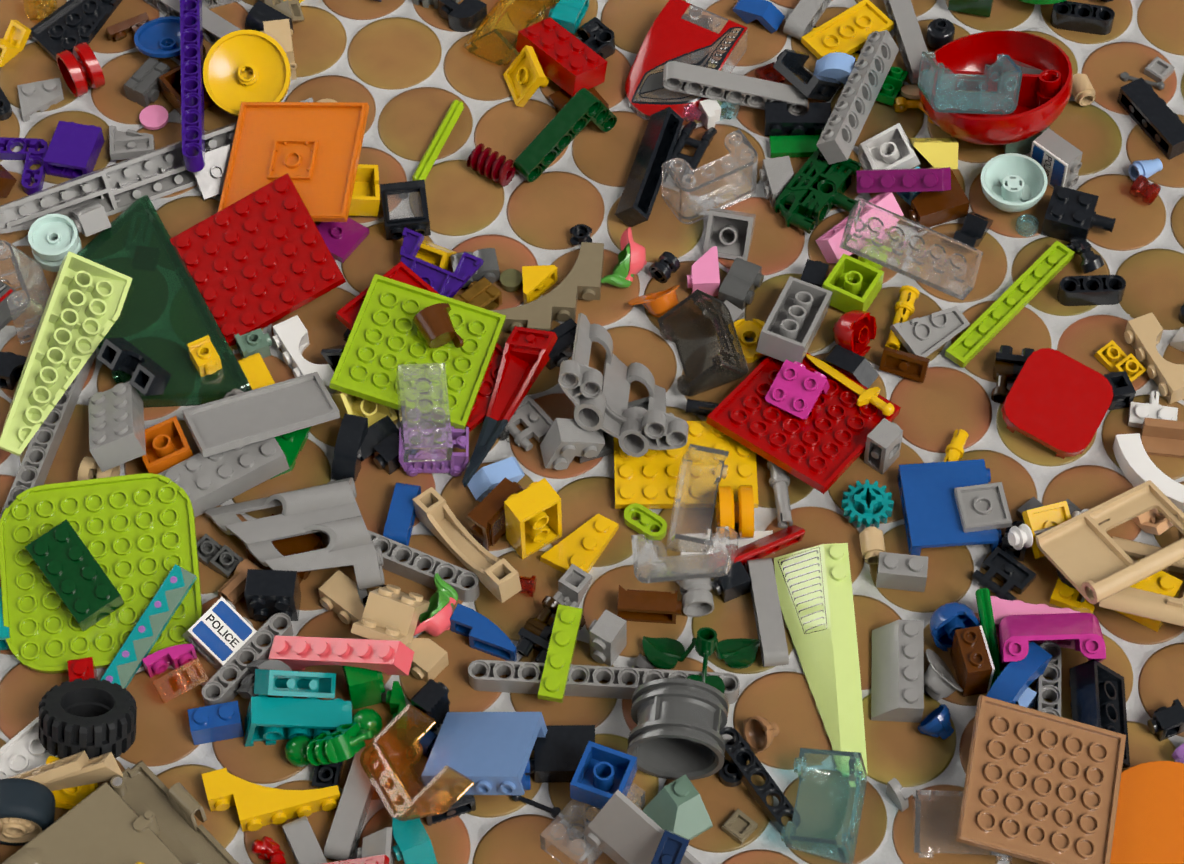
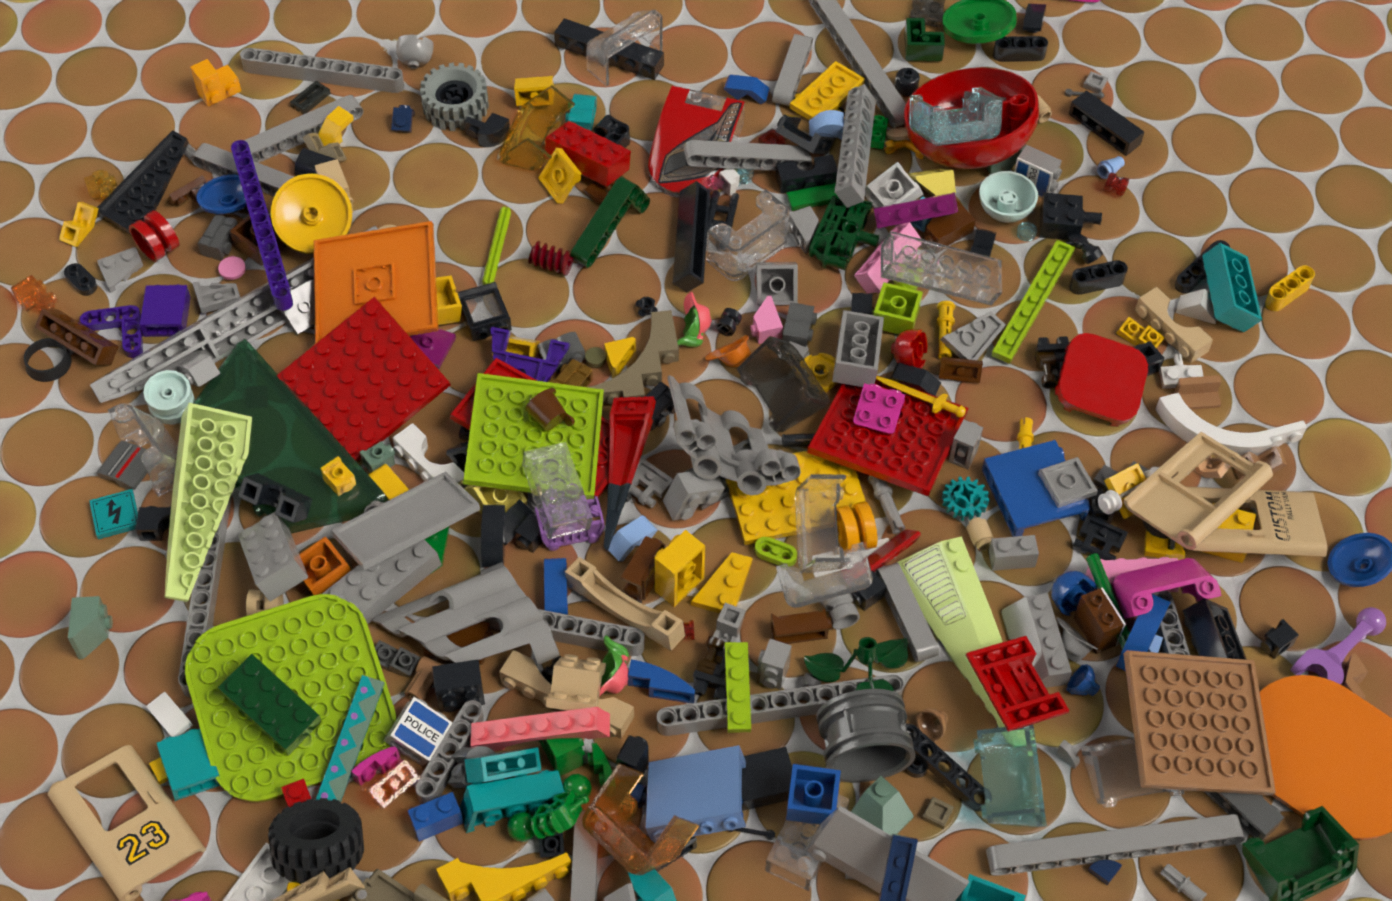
camera: 15 degrees left, 0 degrees up
none -> red slope [965,636,1070,732]

